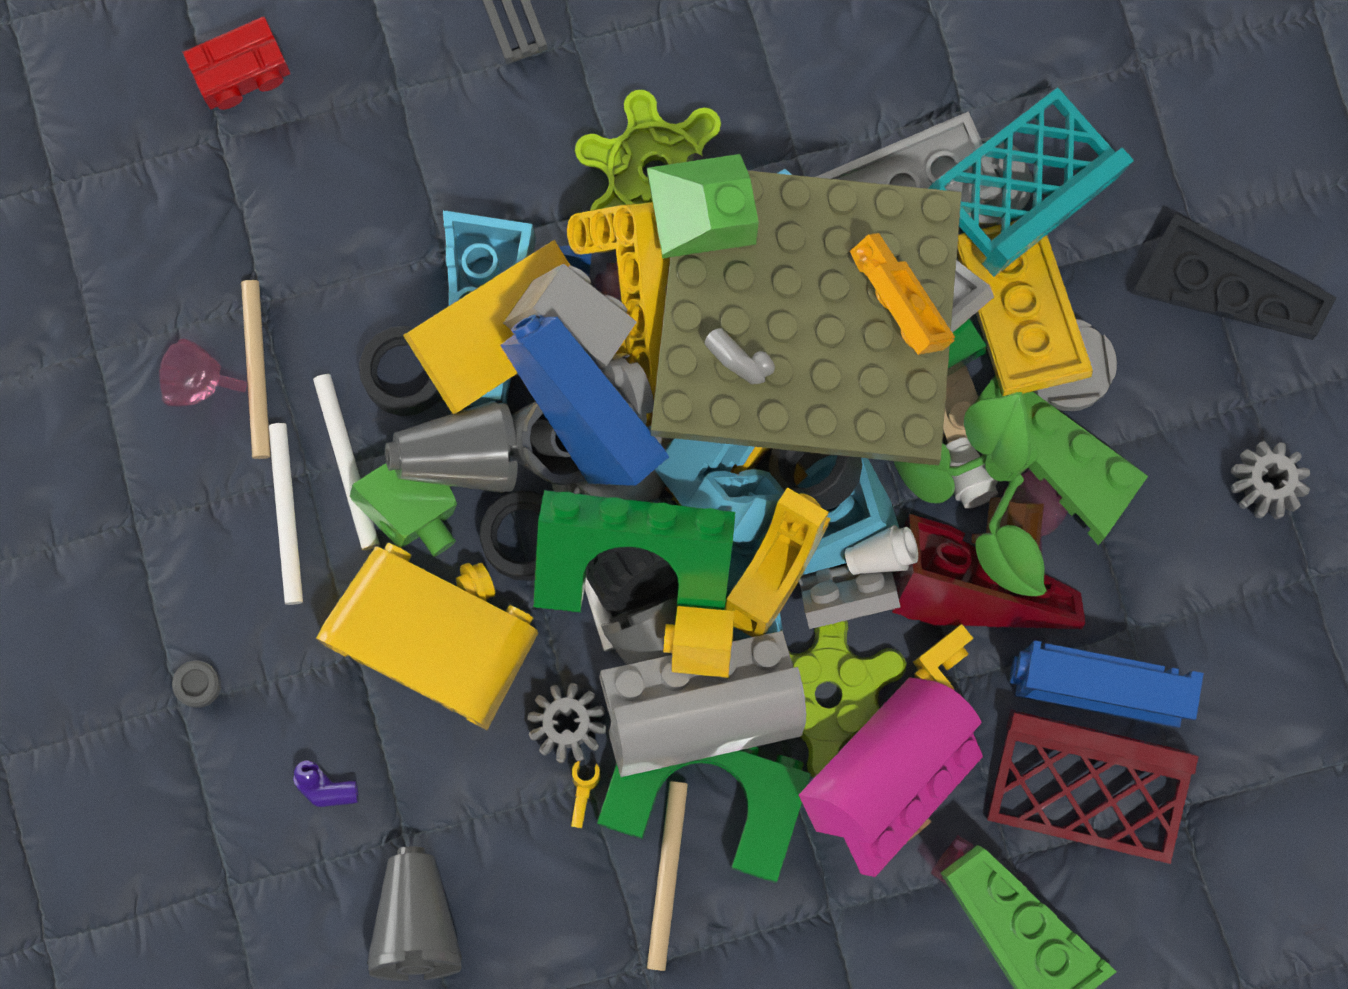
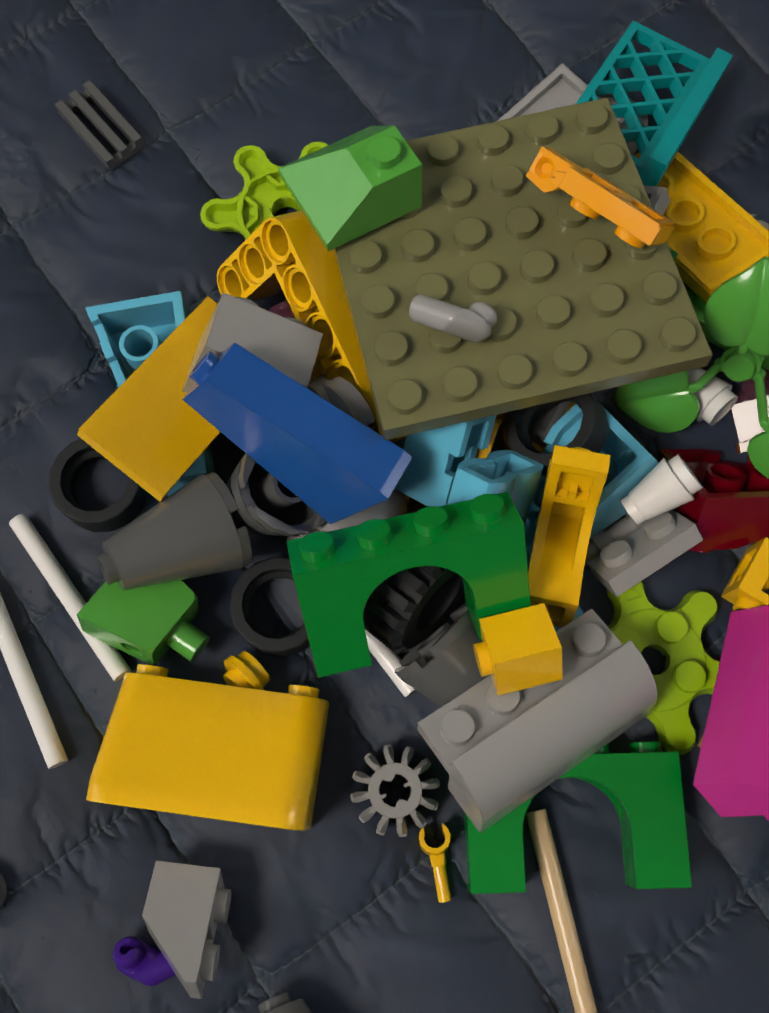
camera: 20 degrees left, 5 degrees down
none -> light grey slope [142,860,231,999]

